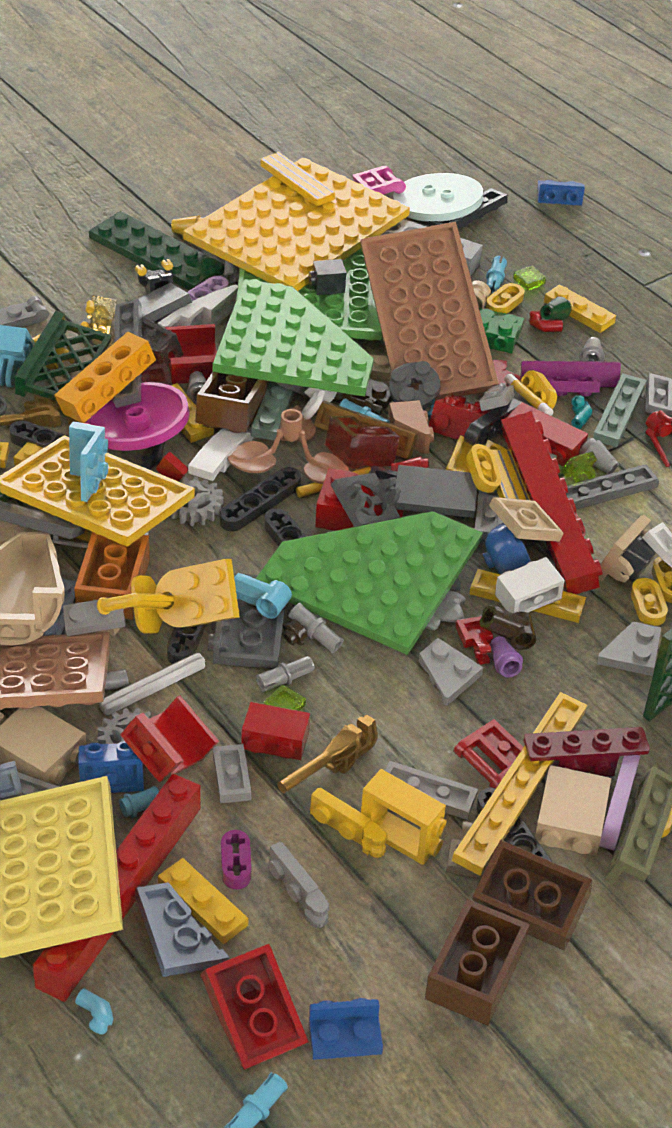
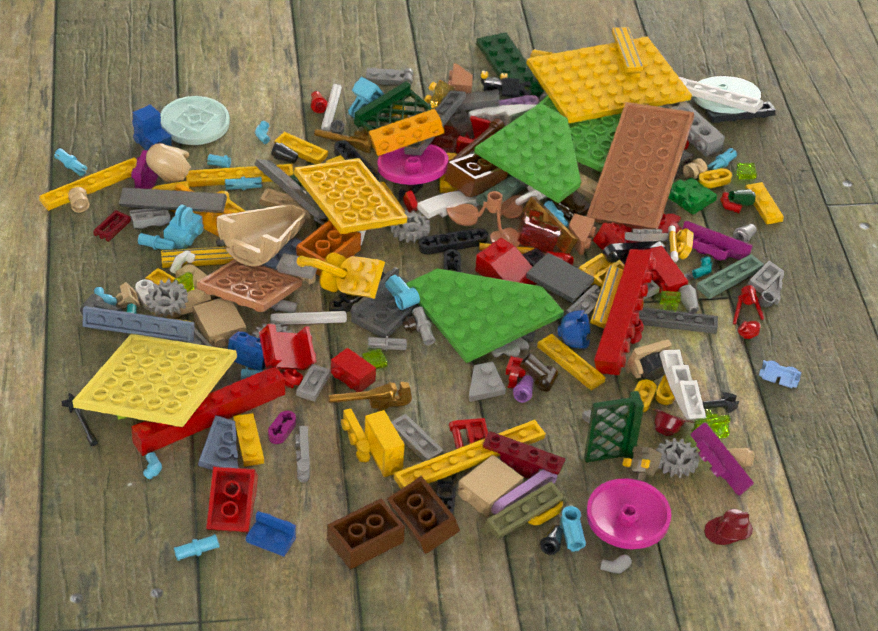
camera: 30 degrees right, 0 degrees up
medium azure bracket [69,422,108,502] -> none
black brick [309,259,346,295] -> none
dark grey piece [331,473,401,527] -> none
dark pink plate [353,166,406,195] -> none
dark grey plate [389,361,440,410] -> none
yellow plate [466,444,502,493] -> none
tan plate [489,497,564,542] -> none
white brick [495,557,565,613] -> none
blue bracket [537,180,585,205] -> none
none -> red hat [281,369,303,388]
none -> nougat slope [448,64,473,93]
none -> reddish brown piece [448,118,505,163]
none -> black plate [502,78,531,97]
none -> white tile [679,77,763,113]

